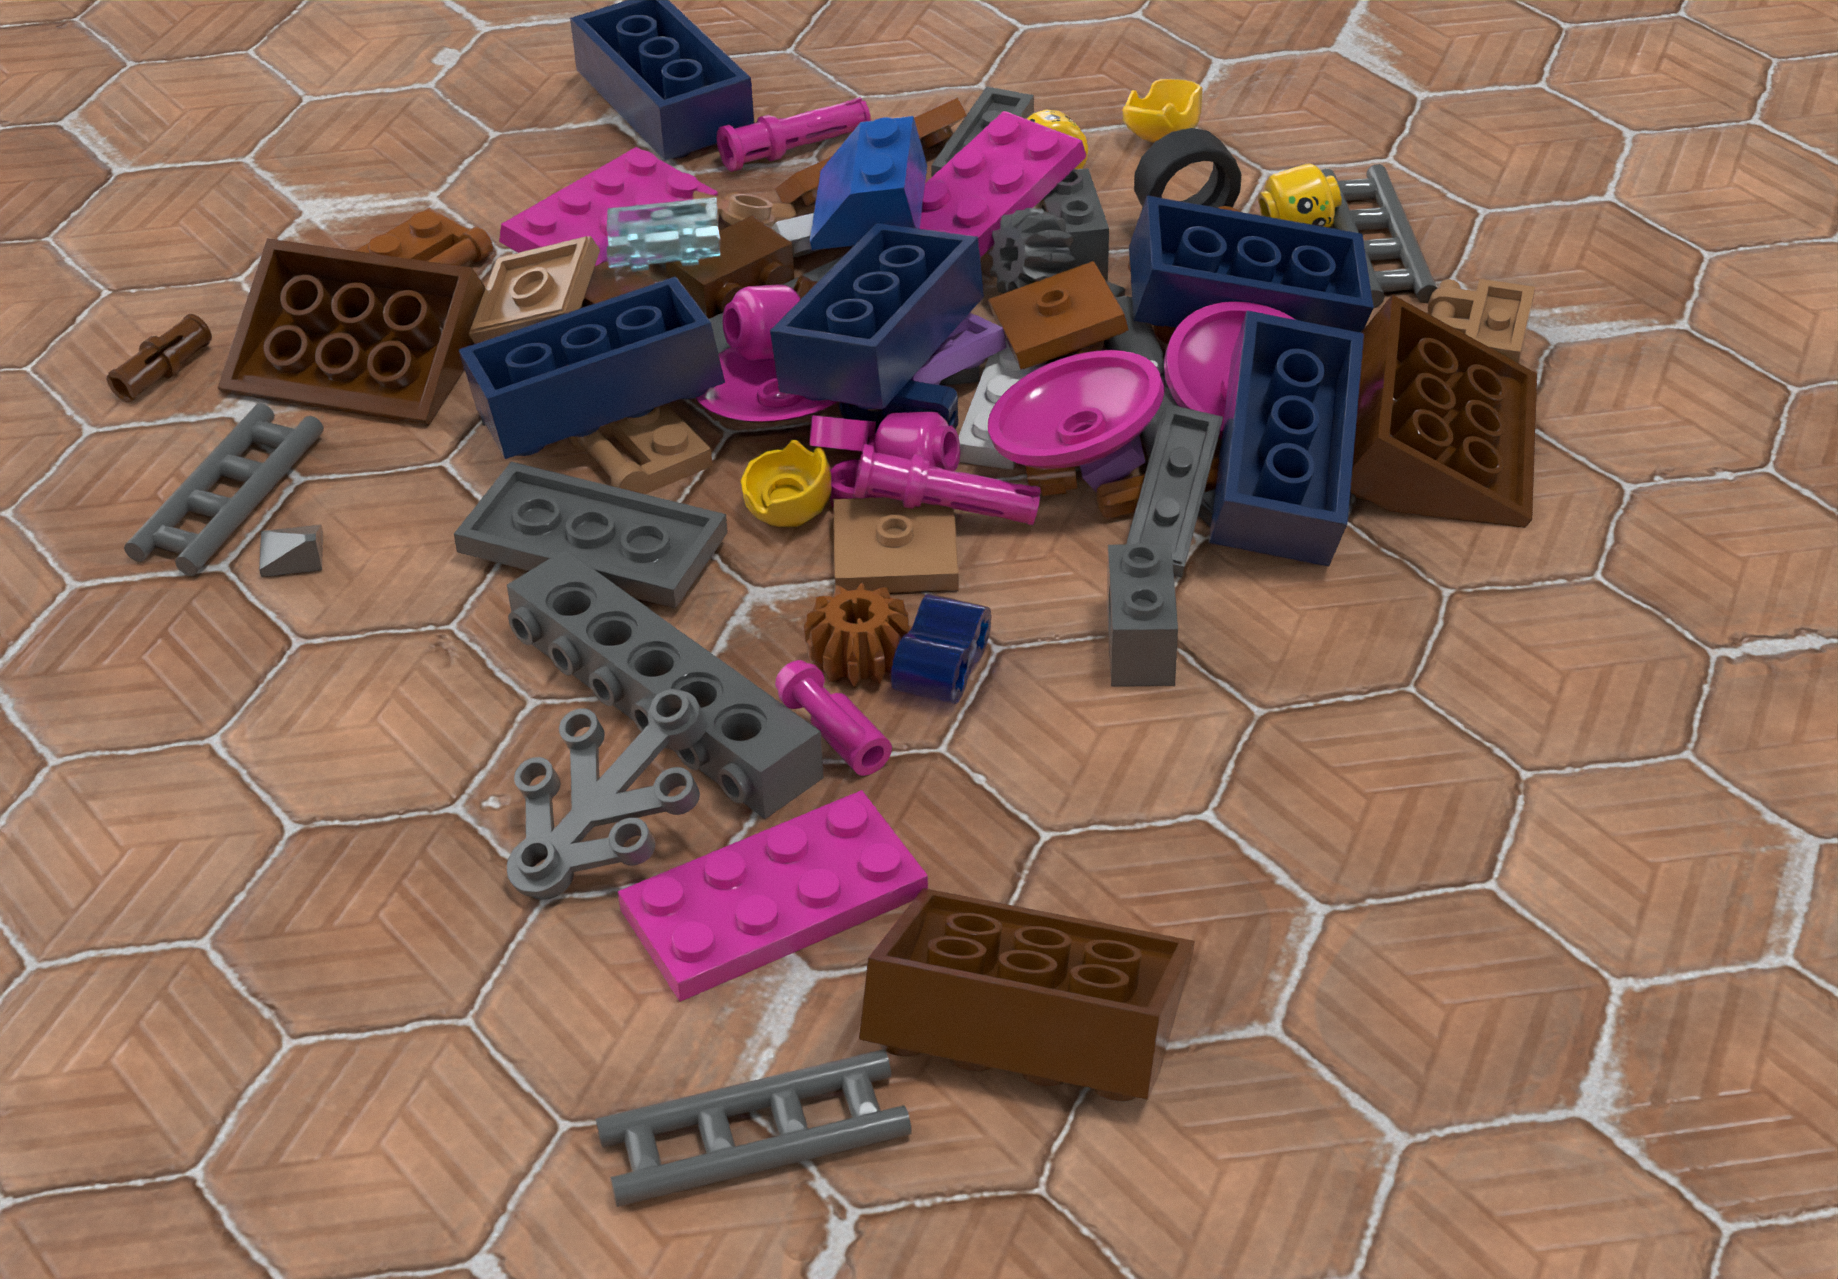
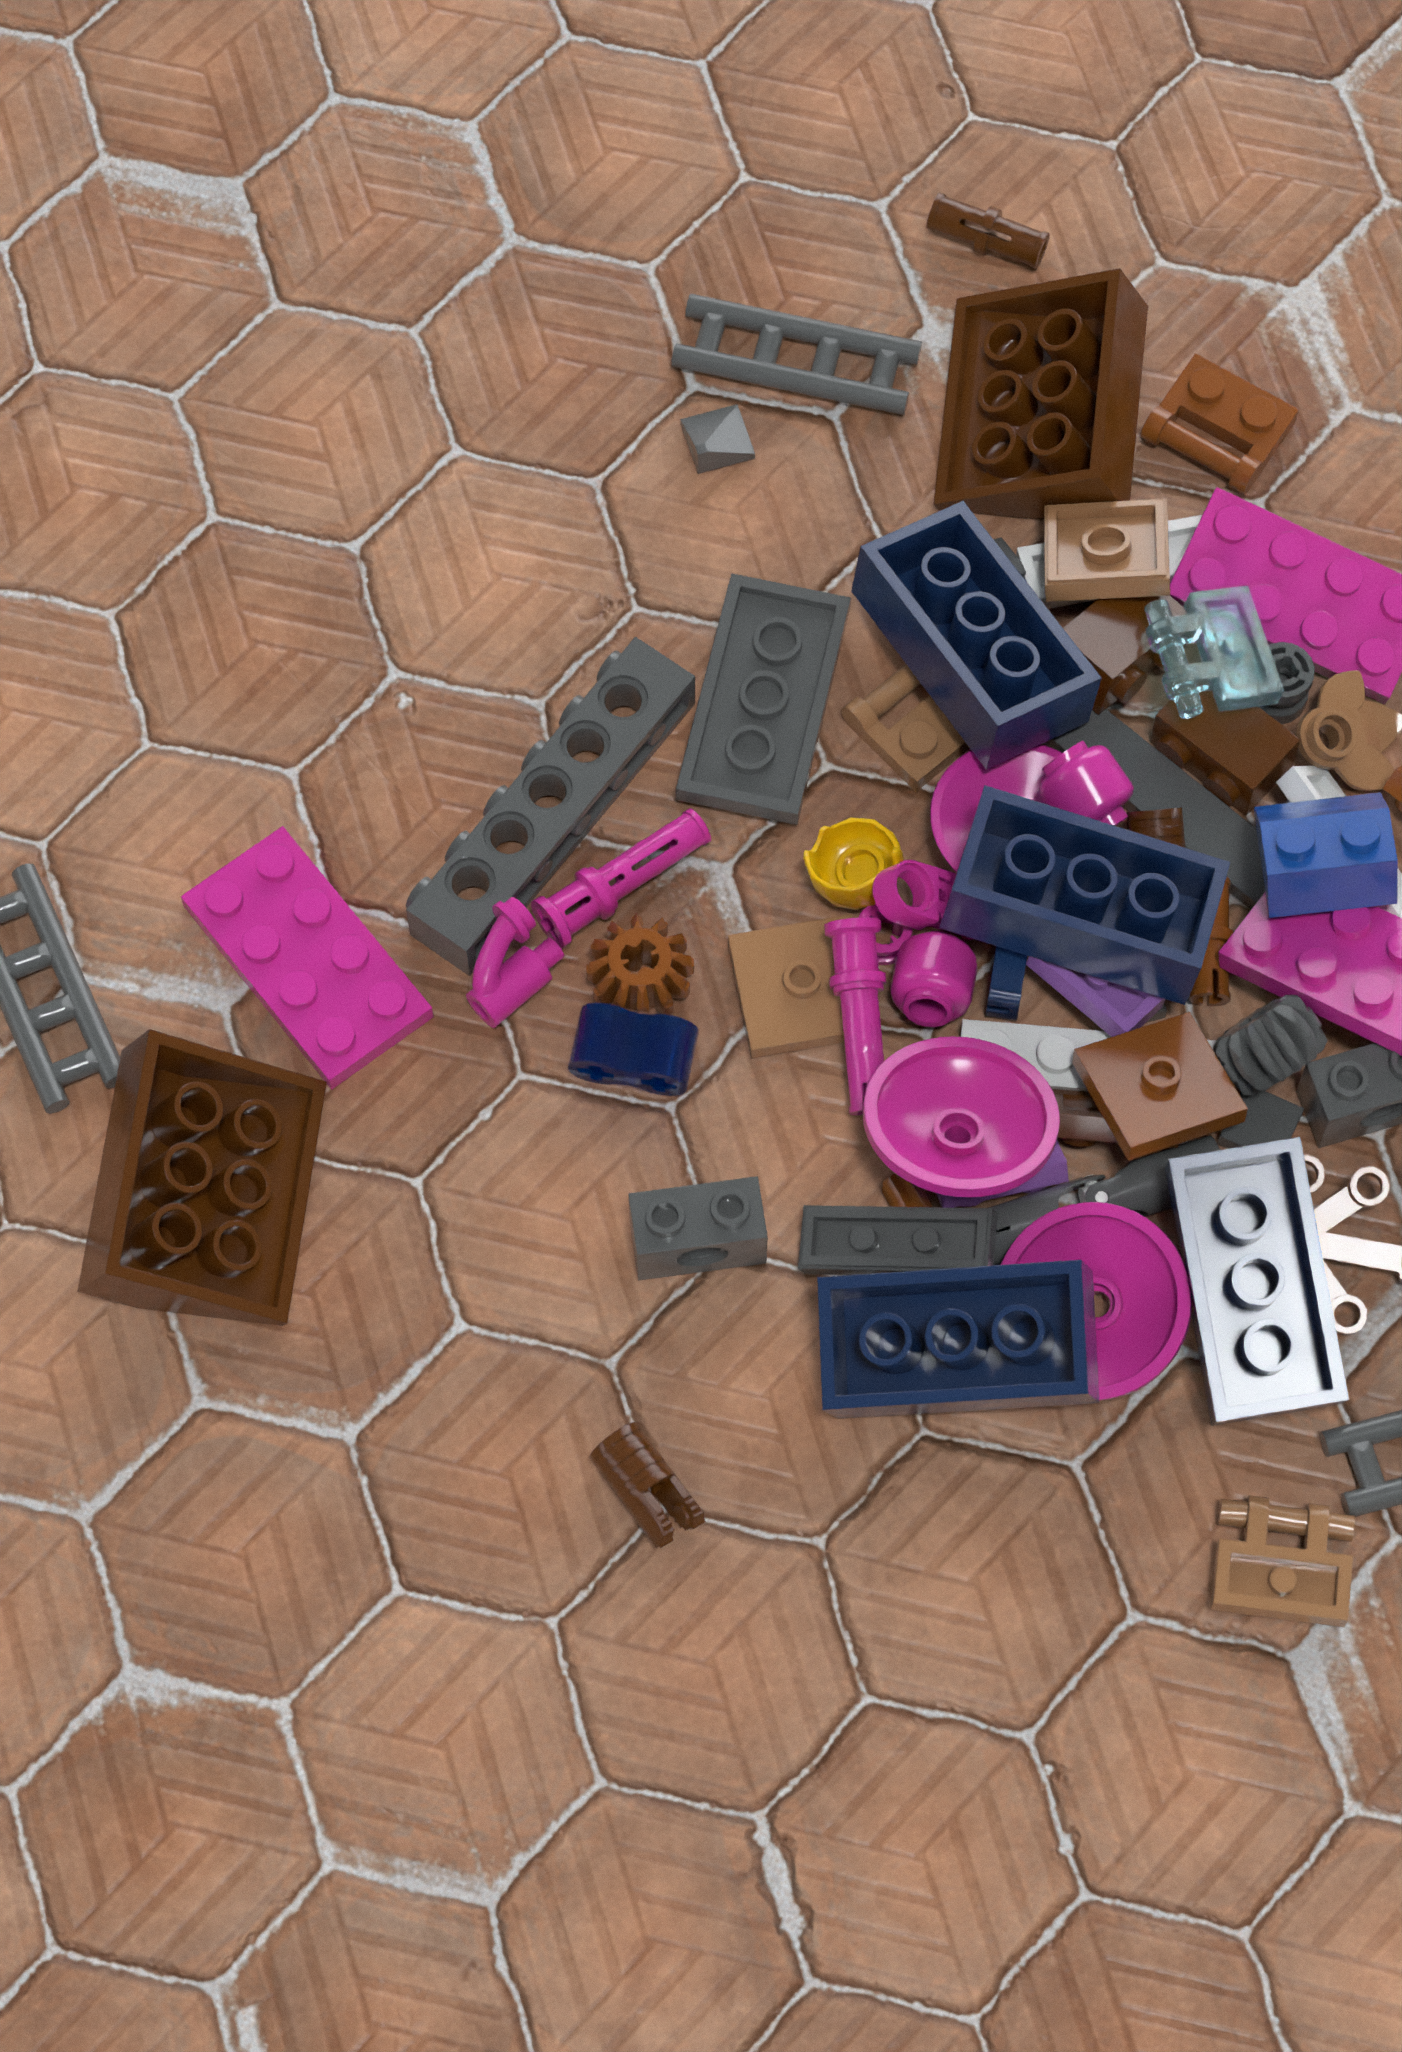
camera: 80 degrees right, 25 degrees up
plant [507,689,707,900] -> none
reddish brown slope [1350,294,1537,528] -> none
none -> dark pink pin [531,808,711,948]
none -> reddish brown hinge [589,1422,706,1548]

